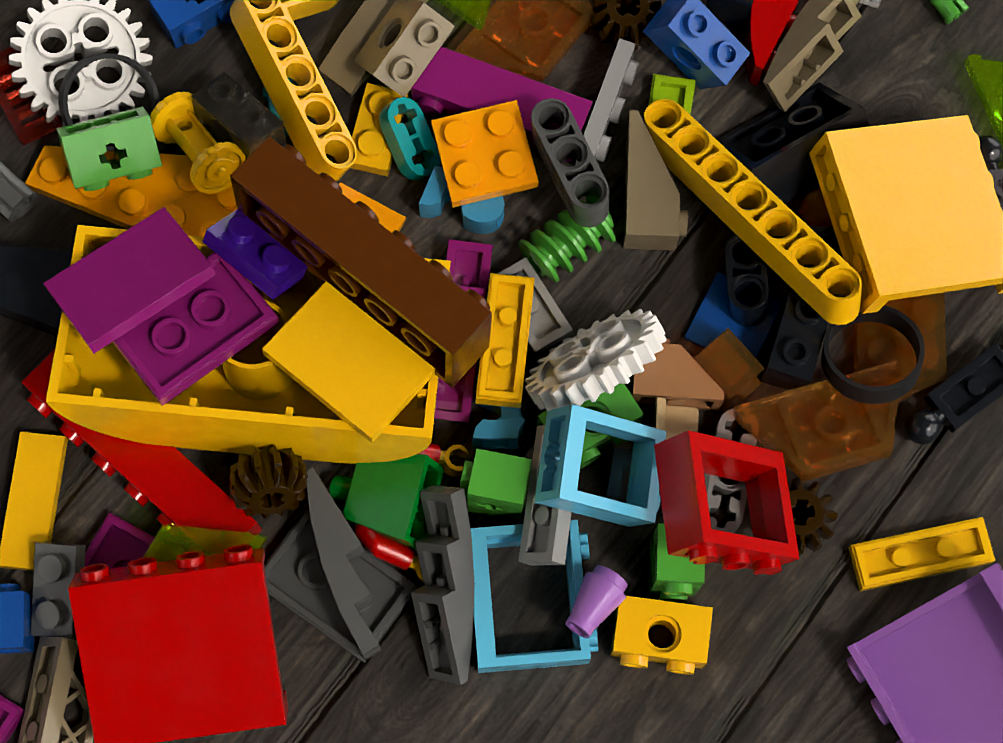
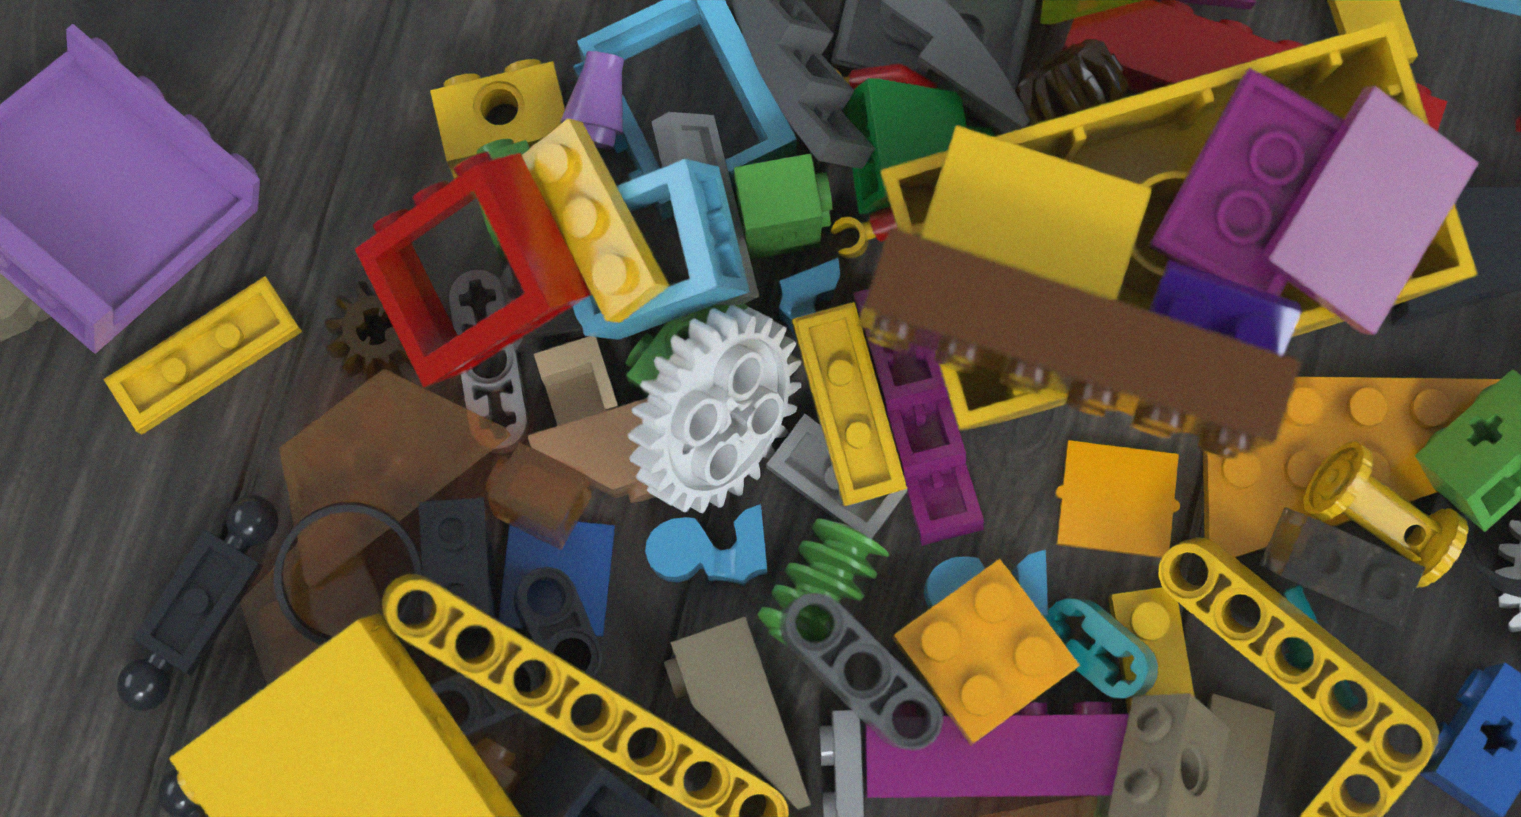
camera: 160 degrees right, 5 degrees up
none -> yellow plate [522,118,669,323]
none -> dark azure leg [645,504,767,586]

